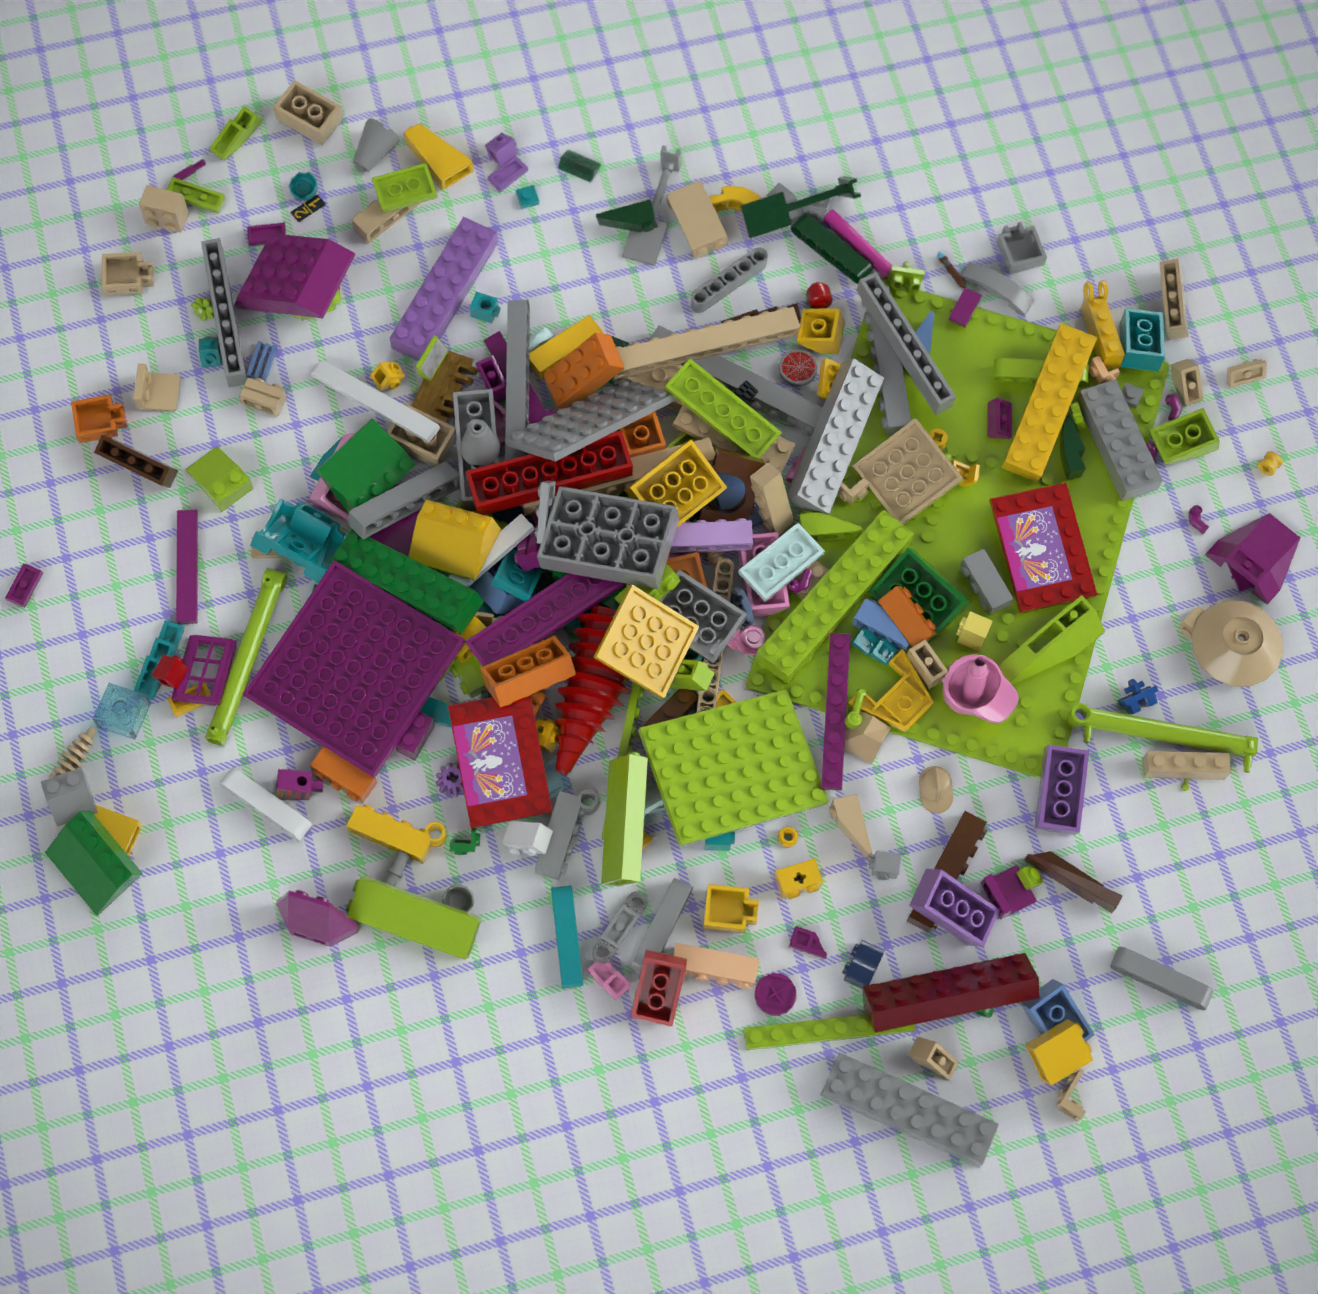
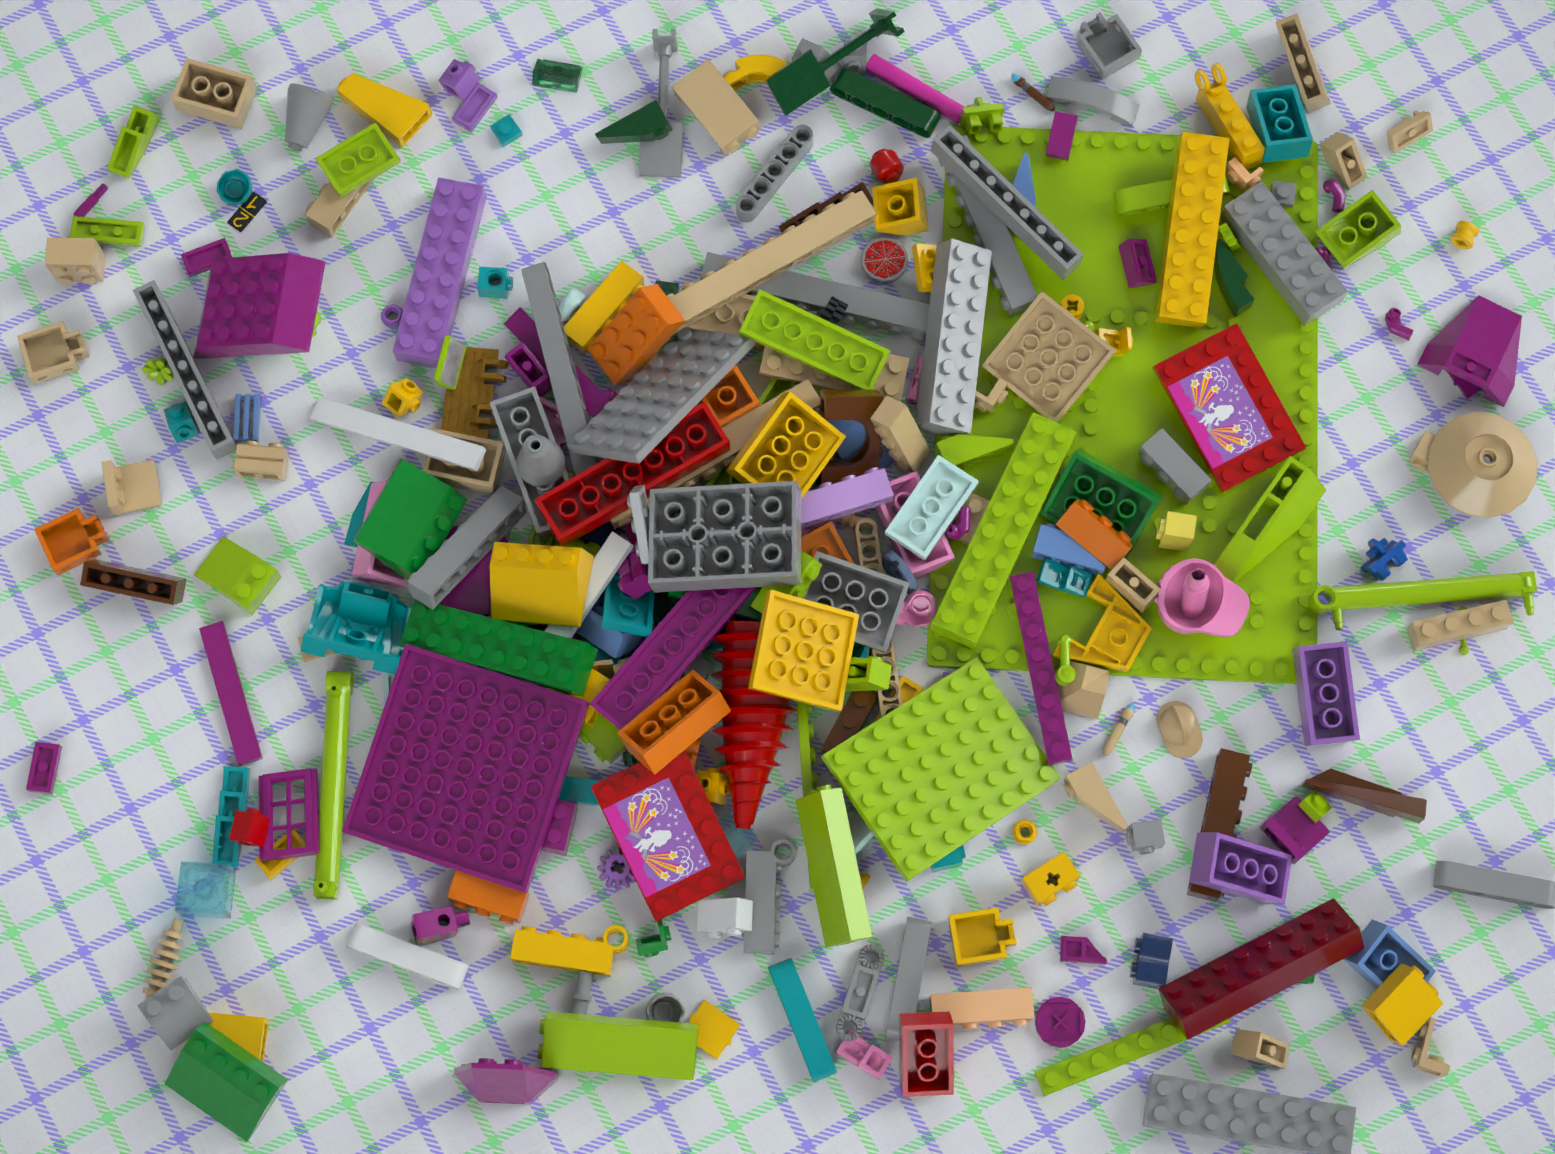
camera: 10 degrees left, 5 degrees up
none -> medium lavender plate [381,304,403,328]
none -> yellow piece [689,1000,740,1059]
none -> tan piece [1103,703,1135,756]

